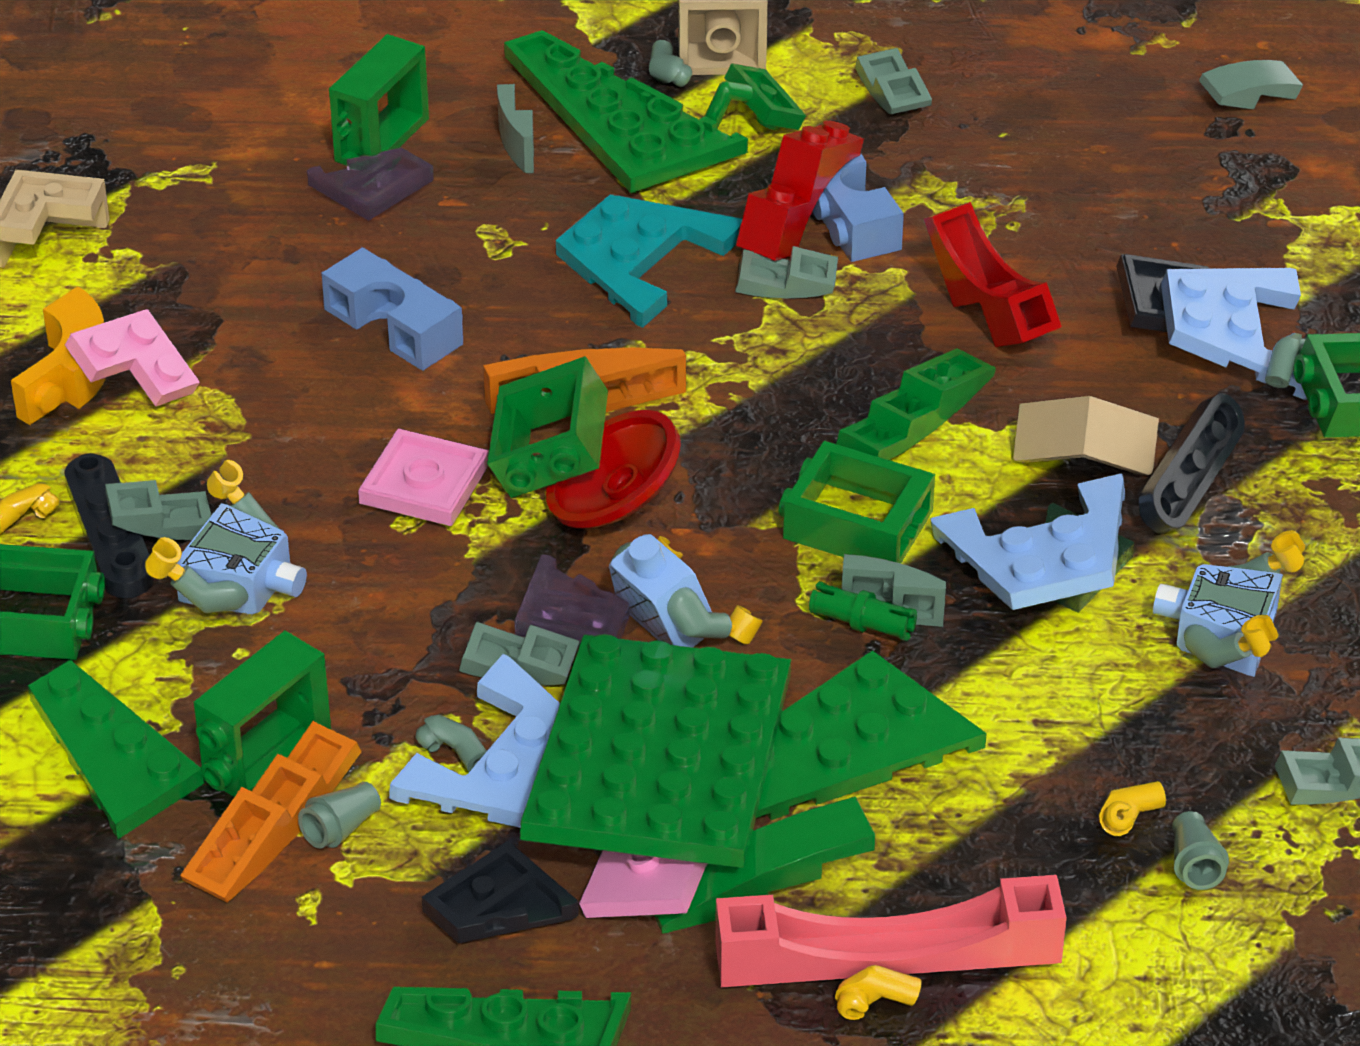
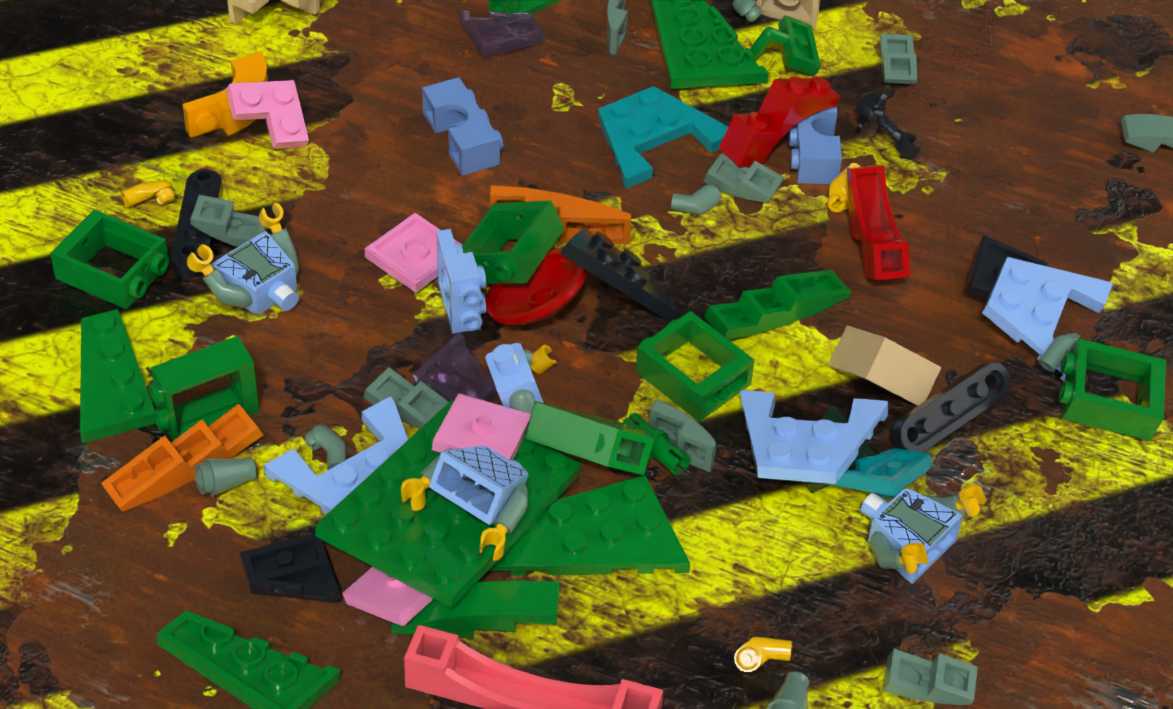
camera: 20 degrees right, 5 degrees up
none -> light blue torso [401,446,529,561]
none -> bright pink plate [432,393,531,460]
none -> light blue plate [436,229,486,334]
none -> green slope [524,401,655,475]
none -> black wing [560,227,679,322]
none -> sand green arm [671,184,721,215]
none -> yellow arm [827,163,861,213]
none -> teal wing [829,448,931,498]
none -> black piece [856,84,921,159]

